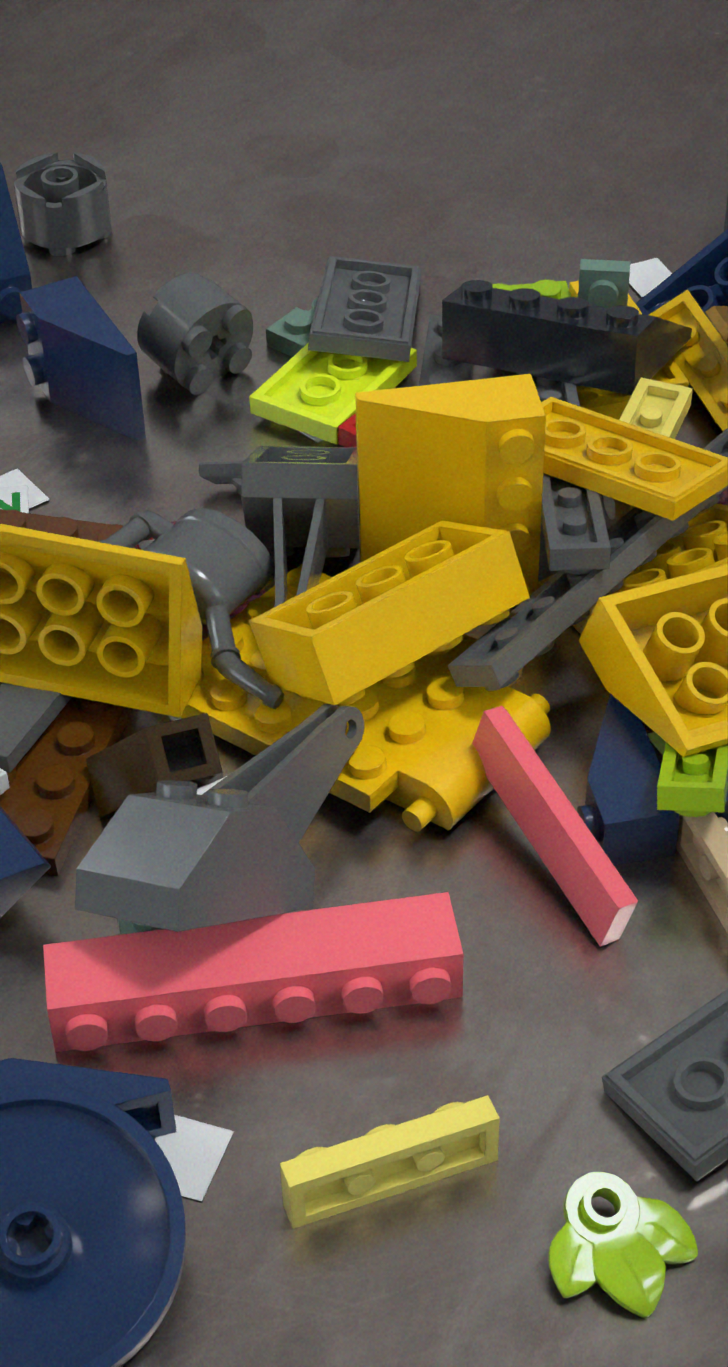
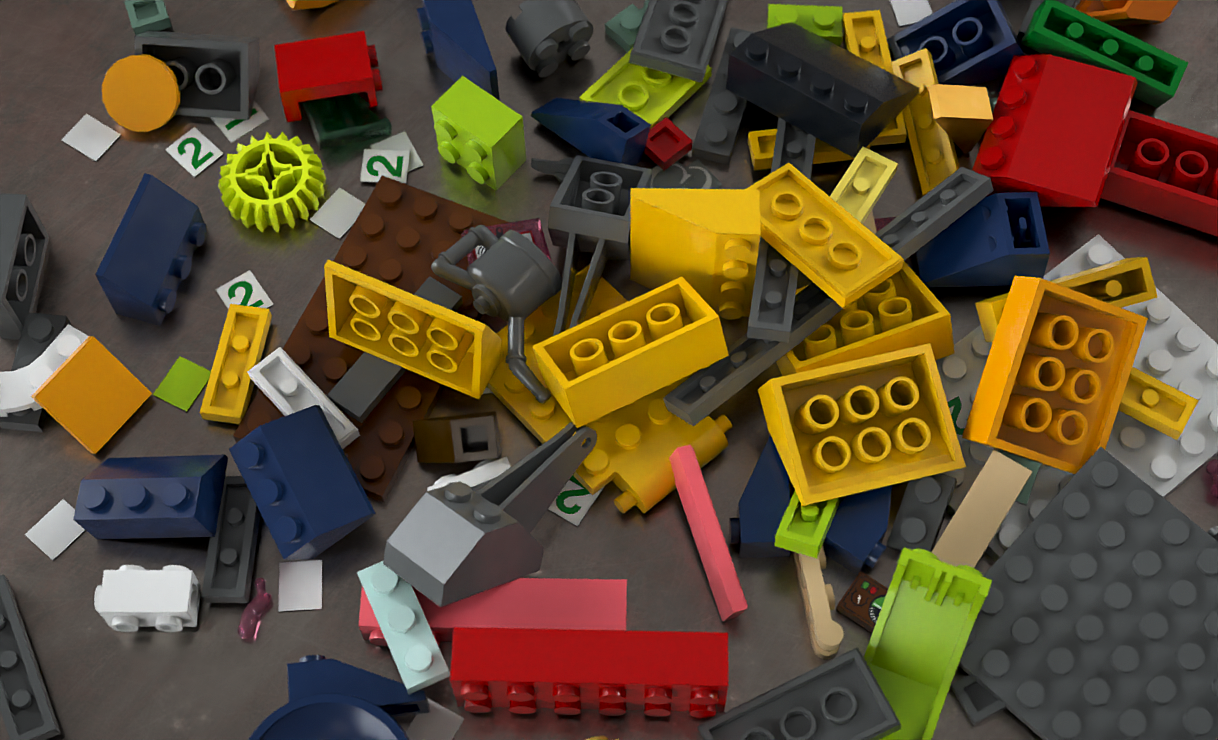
camera: 10 degrees right, 20 degrees up
sand green plate [578,259,631,308] -> none
none -> light aqua plate [357,561,450,694]
none -> lime brick [431,76,527,191]
none -> red brick [450,627,728,718]
none -> dark blue slope [531,98,651,166]
none -> white sticker [548,475,604,526]

